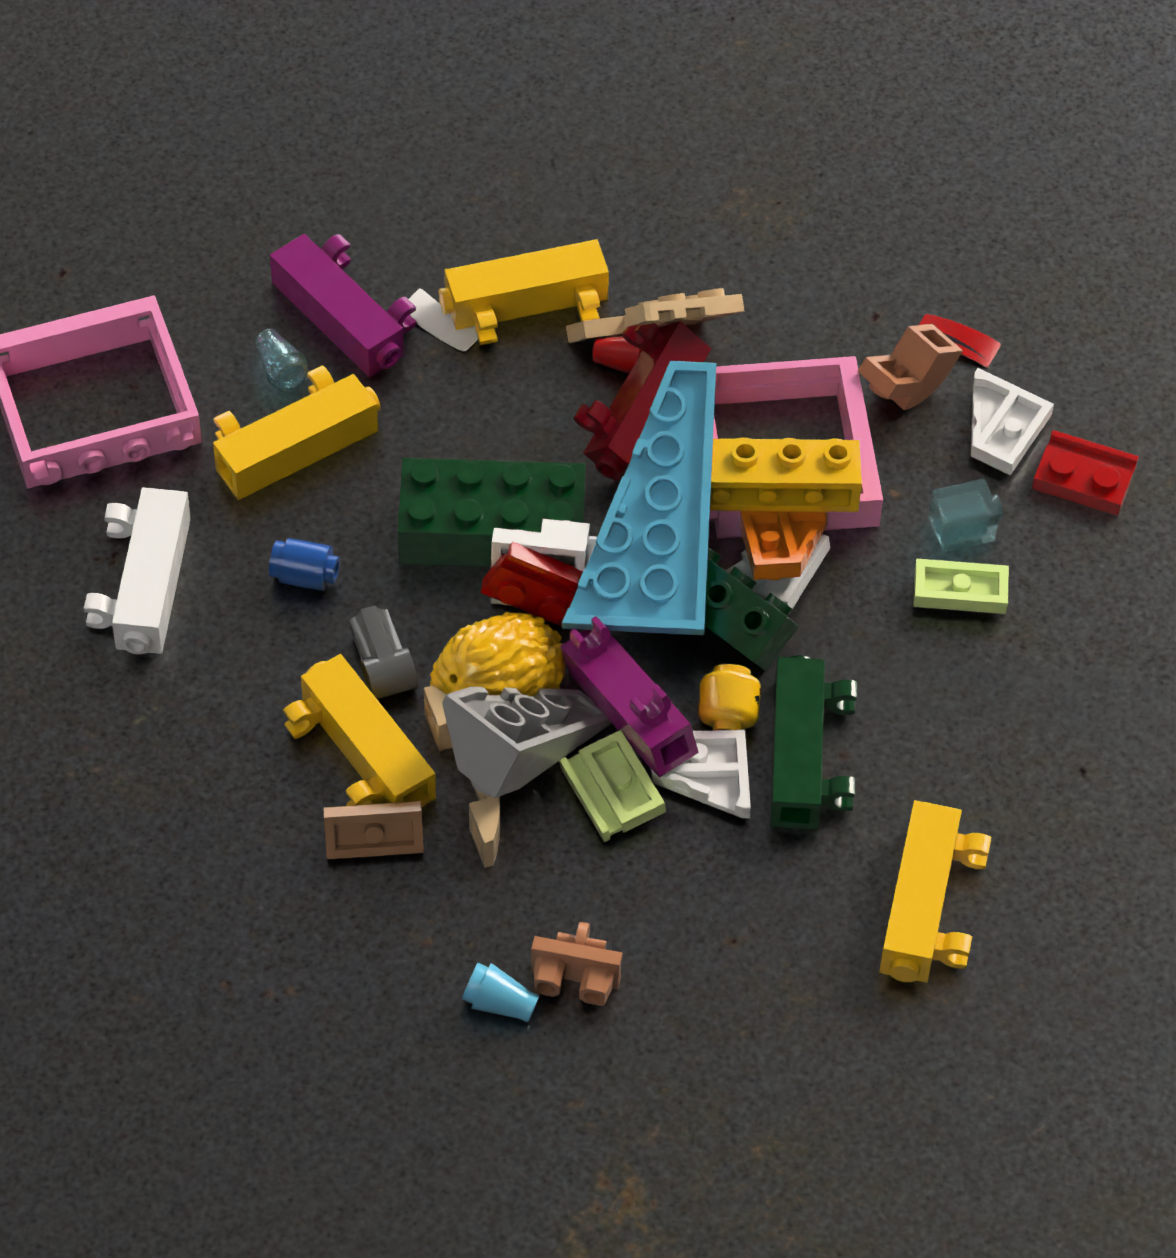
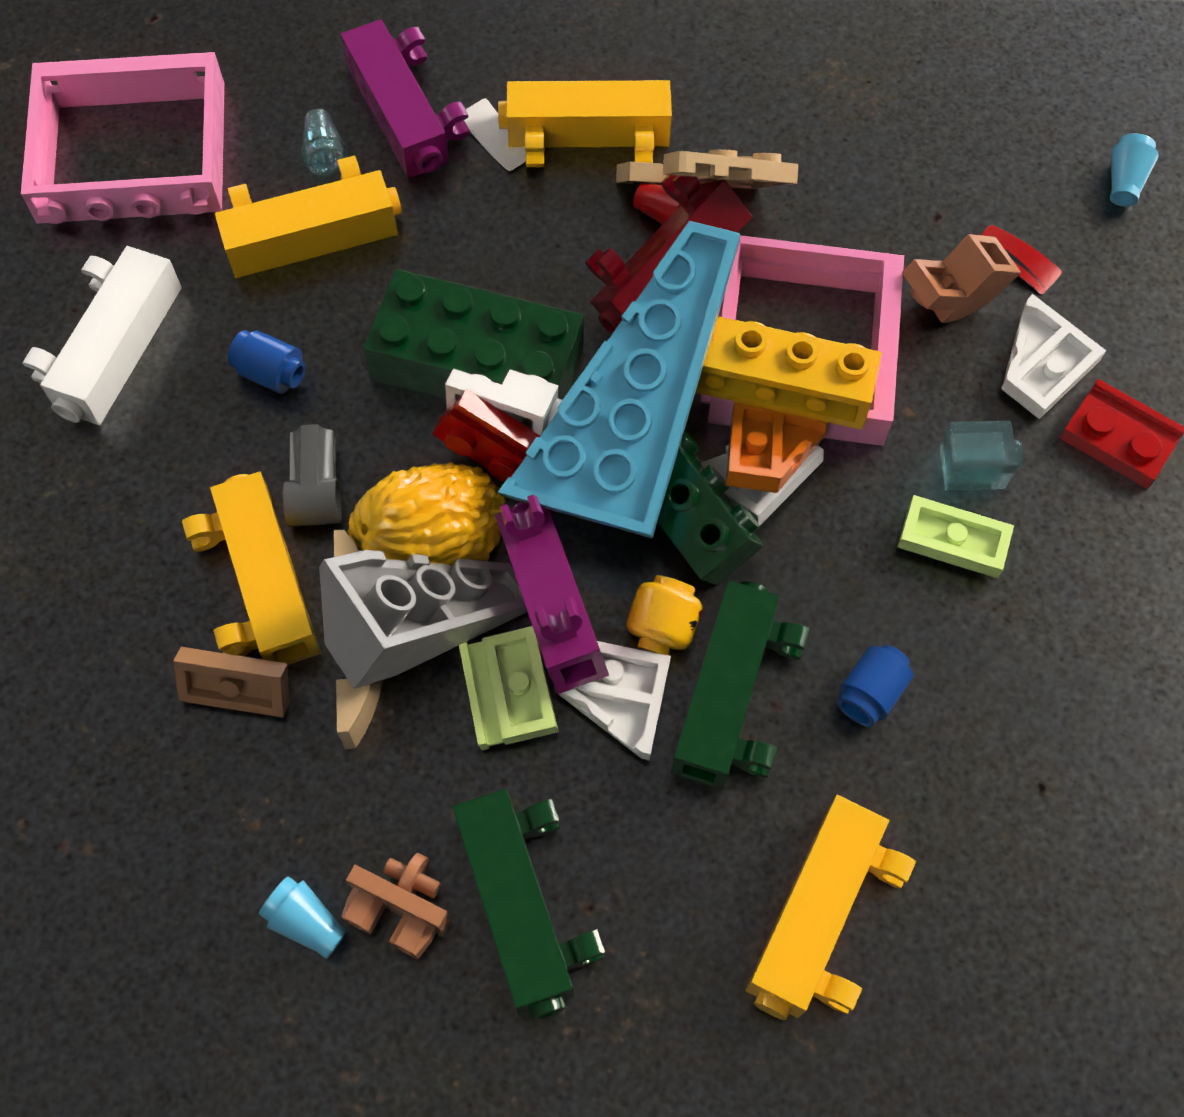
camera: 15 degrees right, 10 degrees up
none -> dark green brick [452,788,605,1021]
none -> blue brick [837,645,914,727]
none -> medium azure cone [1110,133,1159,207]

